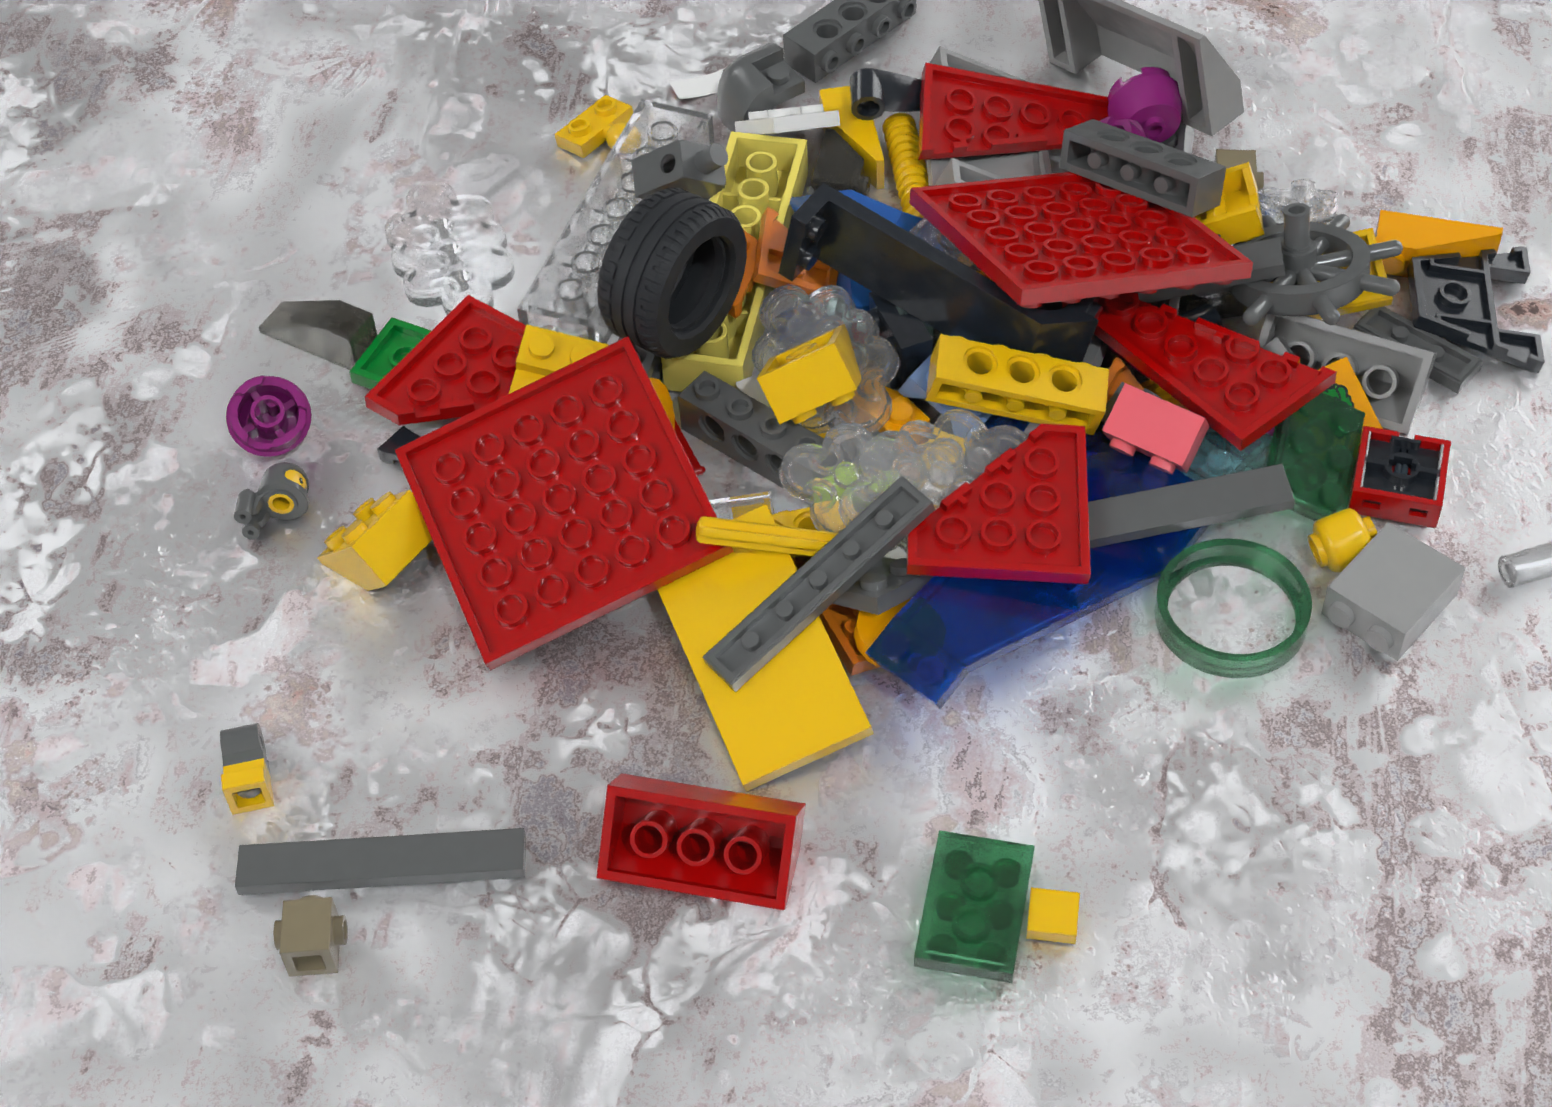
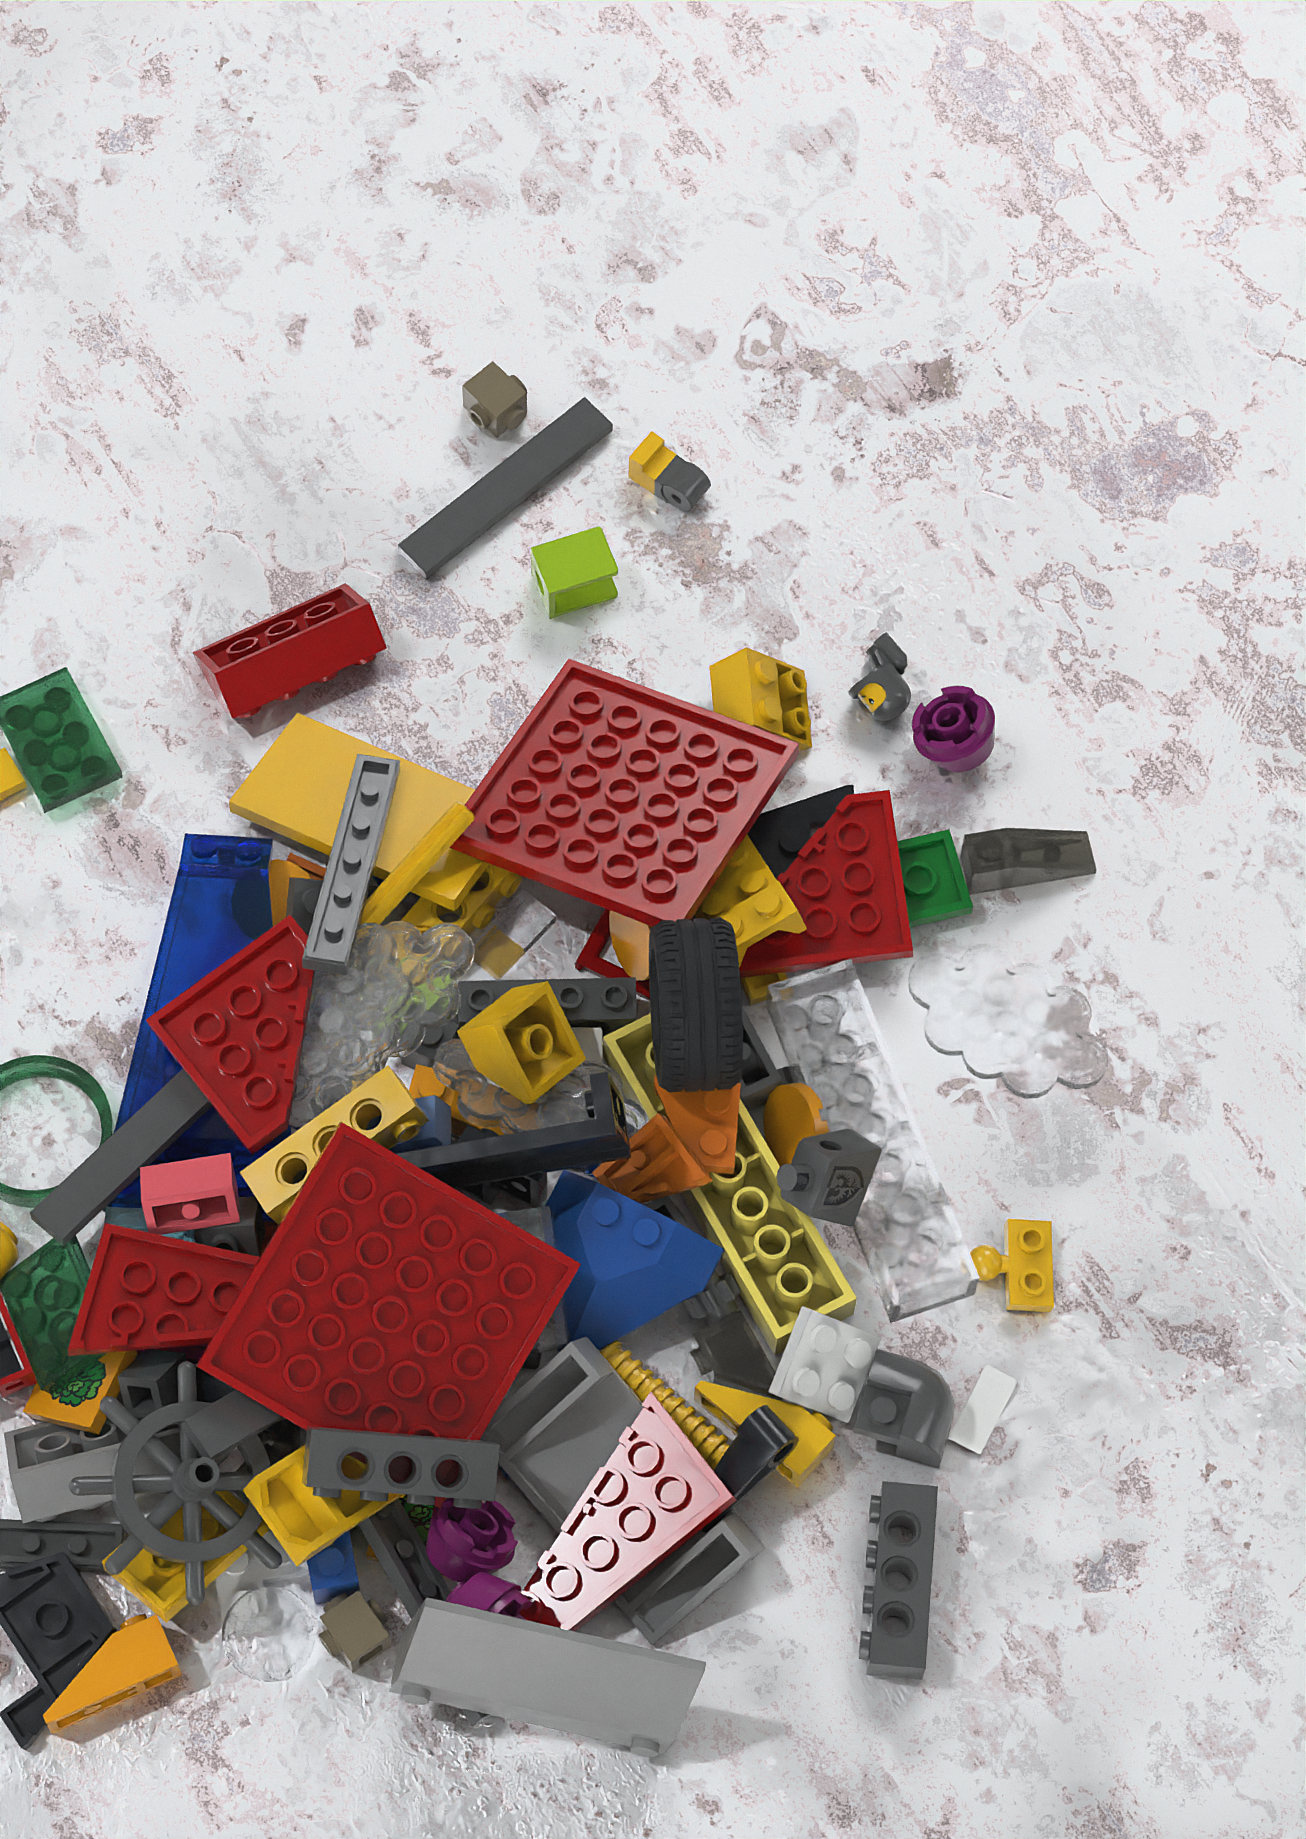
camera: 135 degrees right, 15 degrees up
none -> lime piece [531,526,618,619]

